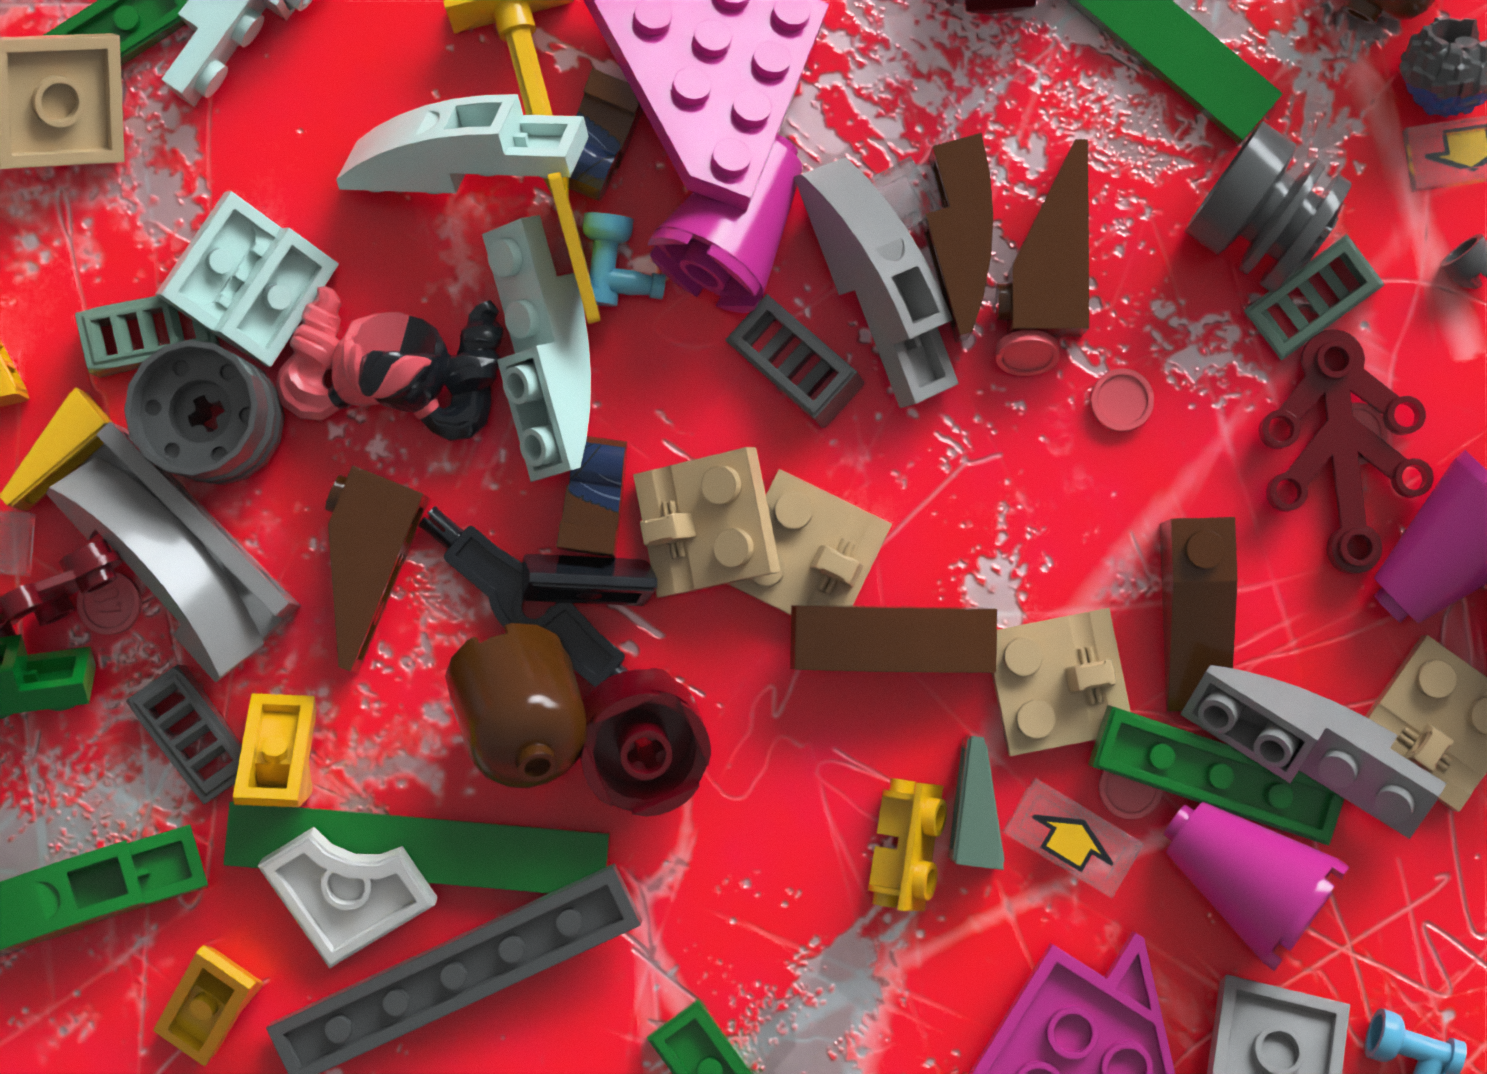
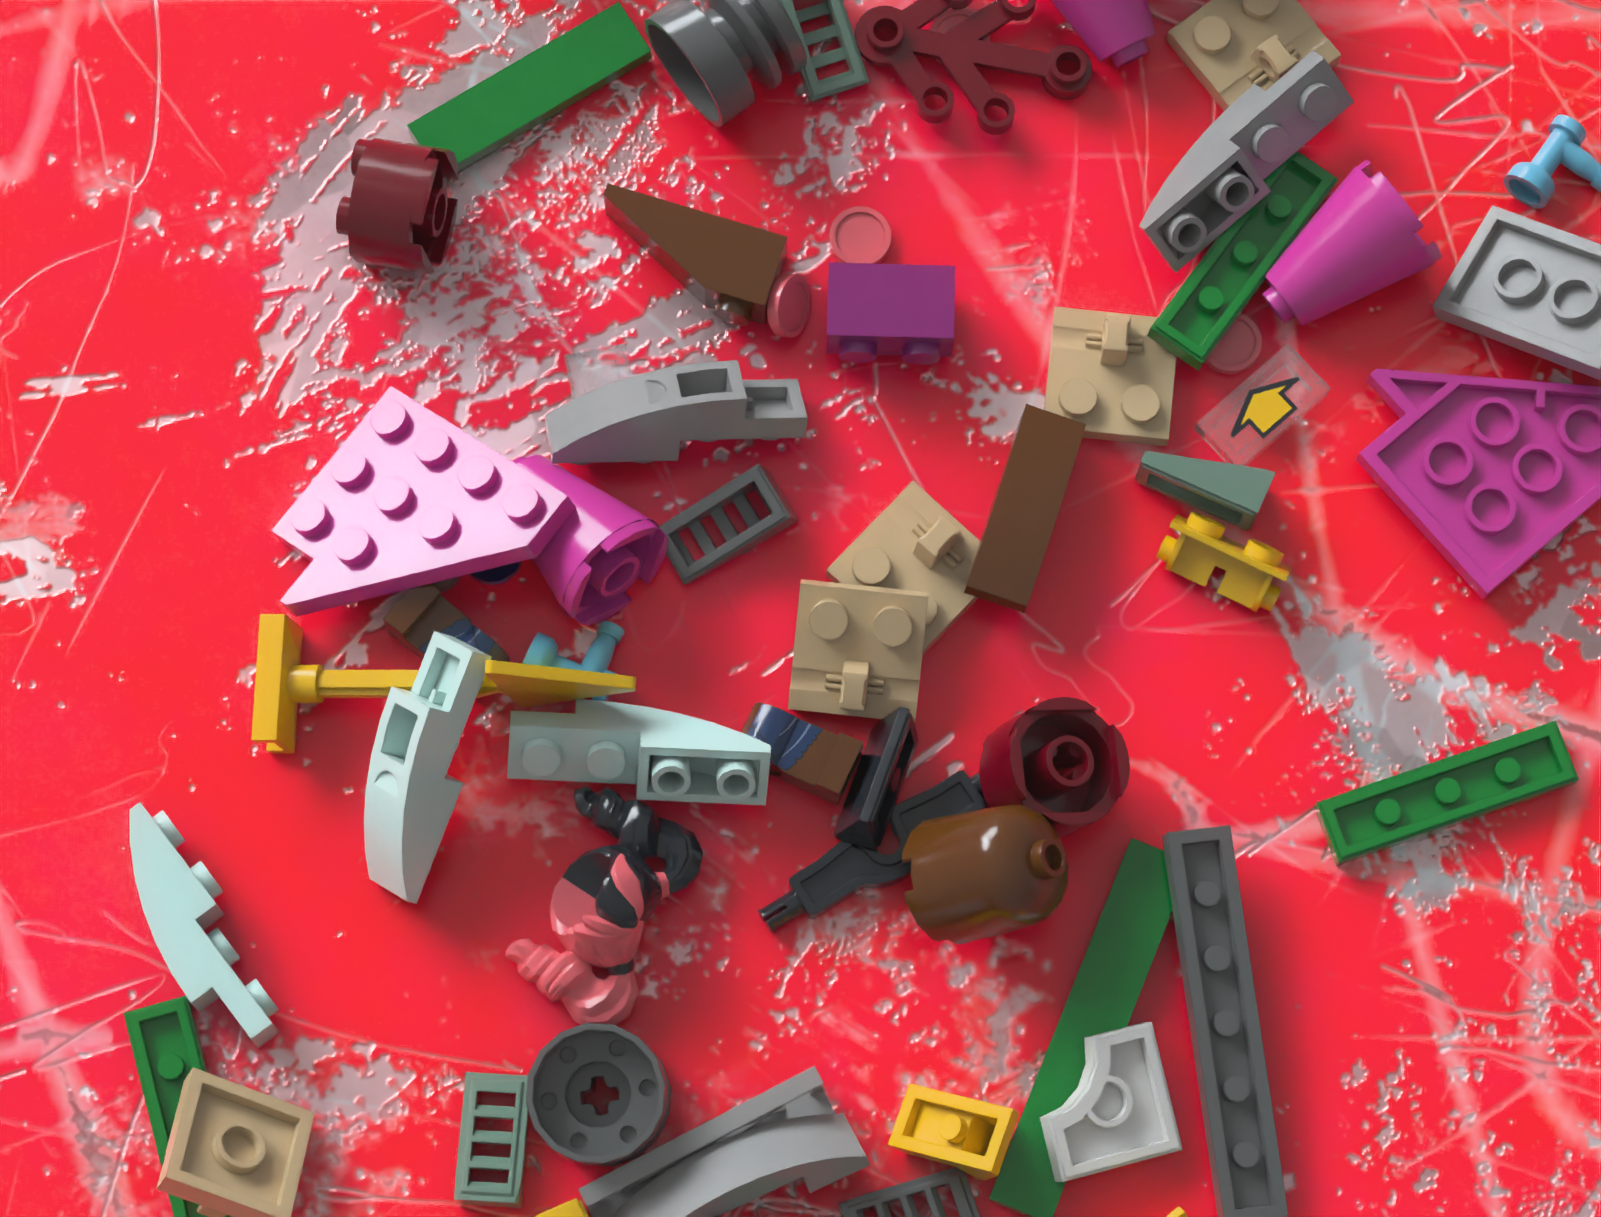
camera: 75 degrees left, 10 degrees down
light aqua slope [155,191,339,367] -> none
reddish brown slope [325,465,430,672] -> none
reddish brown slope [921,133,993,343] -> none
reddish brown slope [1160,517,1238,712] -> none
none -> magenta brick [826,262,955,364]

